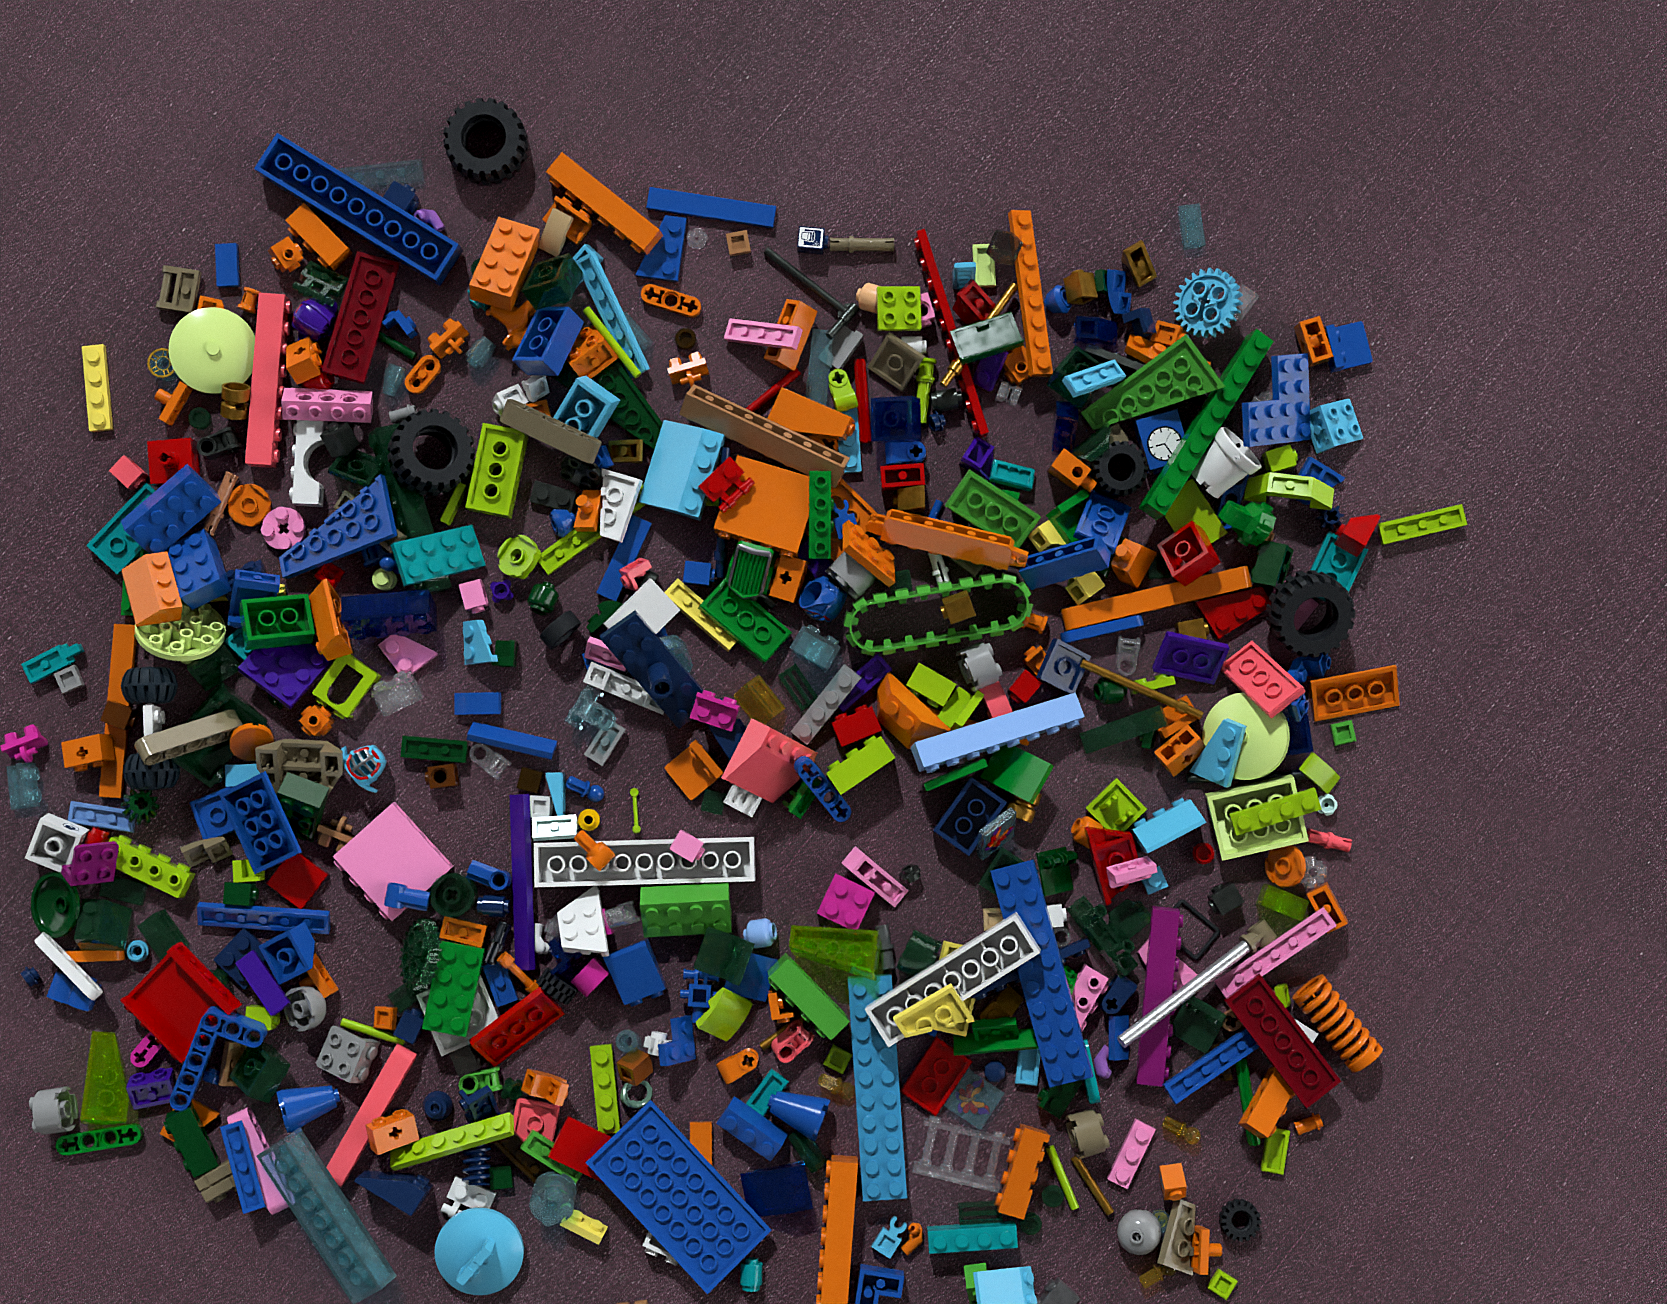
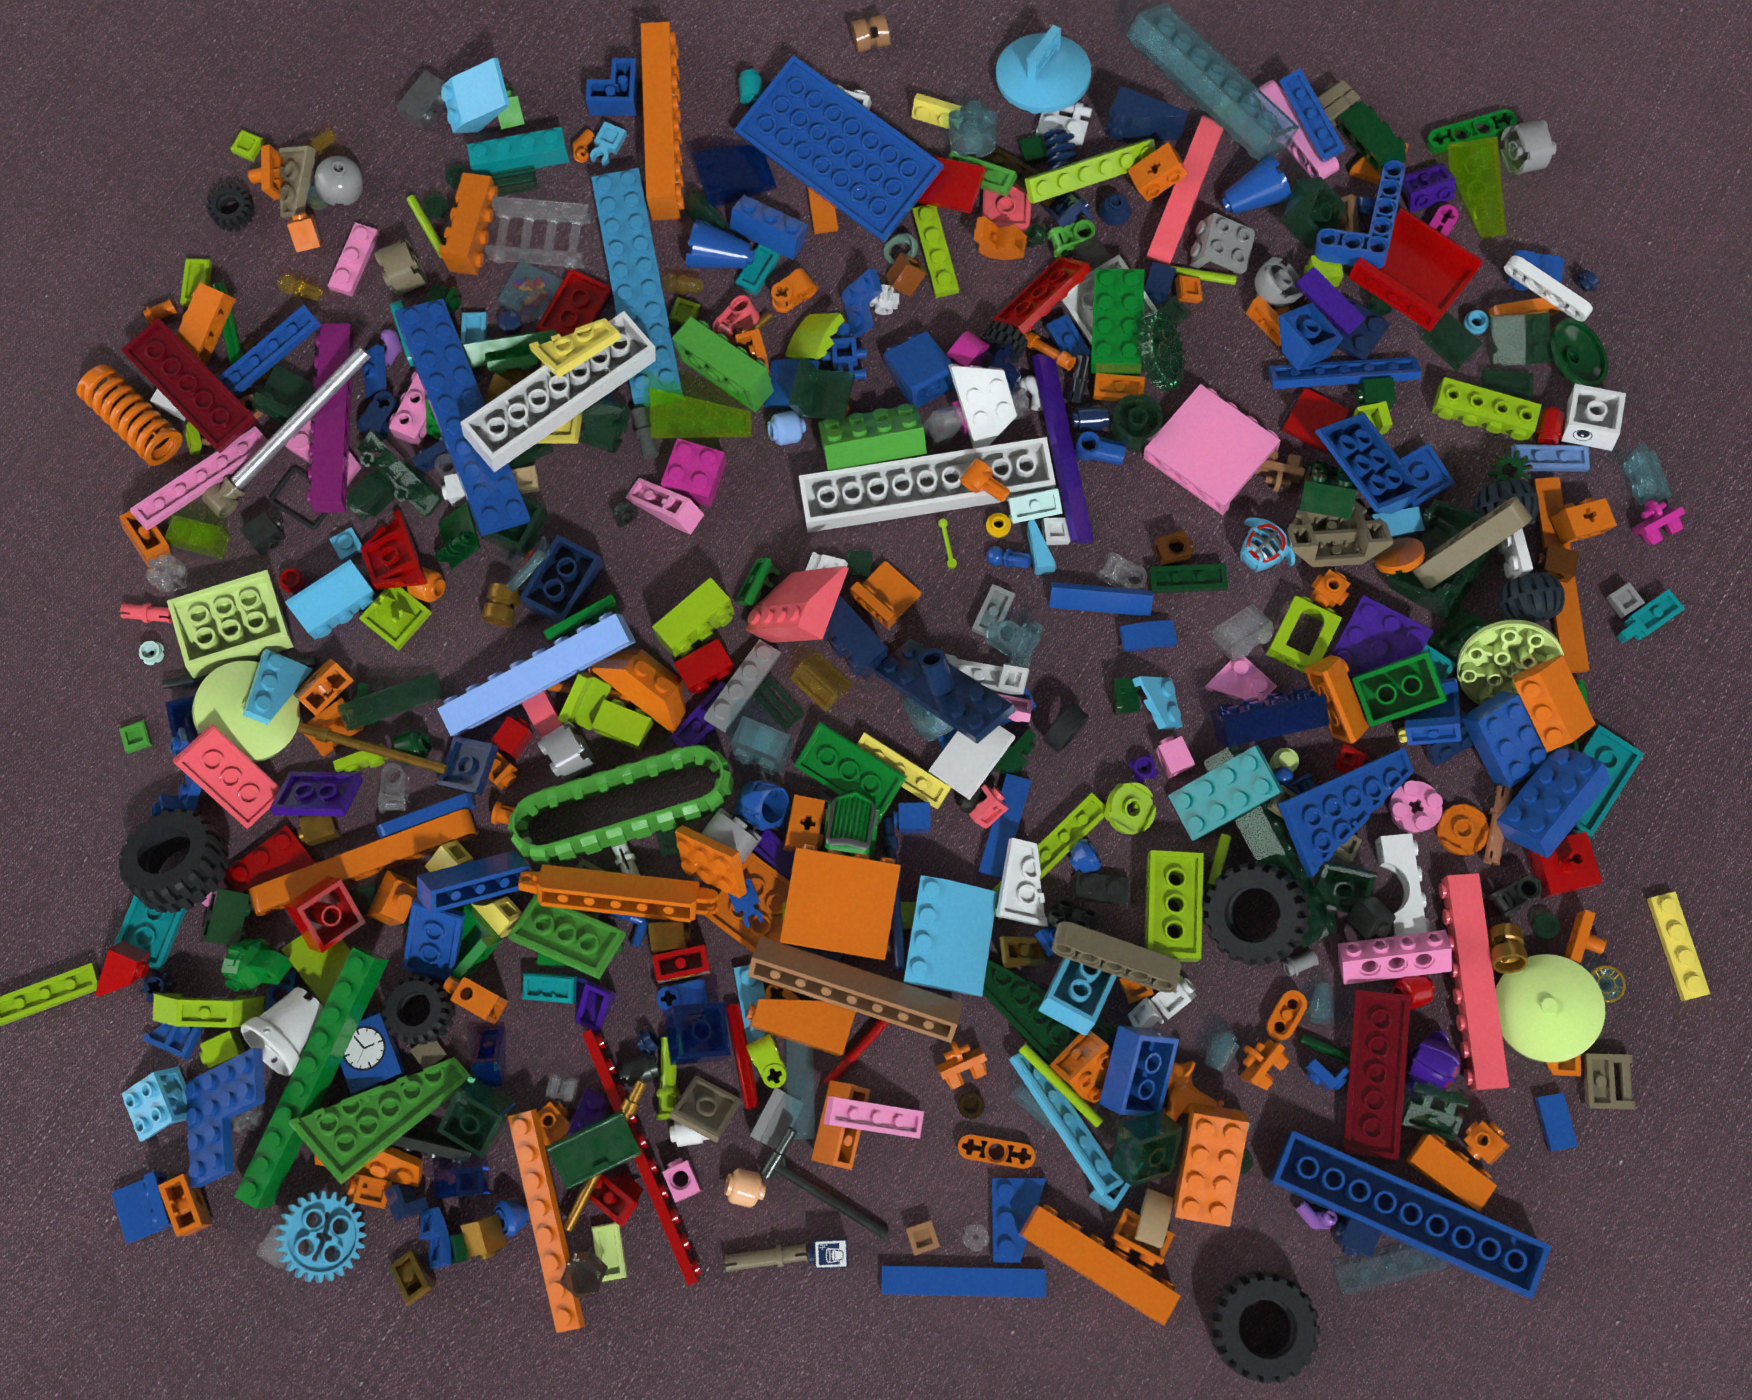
camera: 175 degrees right, 10 degrees down
magenta bracket [61,841,119,886] -> none
coral brick [109,455,149,491] -> none
dark tan slope [180,837,233,867] -> none
orange bush [237,287,261,314] -> none
orange brick [286,336,322,385] -> none
blue piece [384,883,431,911] -> none
dark brown tile [516,767,544,794] -> none
dark green head [527,582,559,616] -> none
orange tile [574,490,603,532] -> none
clear light blue brick [616,1030,641,1053] -> none
bright pink brick [669,830,705,862] -> none
dark pink bracket [690,690,740,732] -> none
red plate [698,456,755,514] -> none
blue beam [794,756,851,822] -> none
green bracket [809,471,834,559] -> none
lime plate [876,286,922,331] -> none
pearl gold brick [940,590,976,624] -> none
medium azure slope [952,262,976,290] -> none
green tile [980,745,1054,805] -> none
medium azure tile [1062,359,1126,398] -> none
pearl gold bar [1071,1155,1114,1215] -> none
clear green slope [1073,422,1113,462] -> none
bright pink bracket [1106,856,1158,888] -> none
clear light blue plate [1177,203,1206,250] -> none
lime plate [1229,787,1322,836] -> none
orange tile [1265,845,1306,888] -> none
lime slope [1299,752,1341,794] -> none
orange slope [1309,665,1400,722] -> none

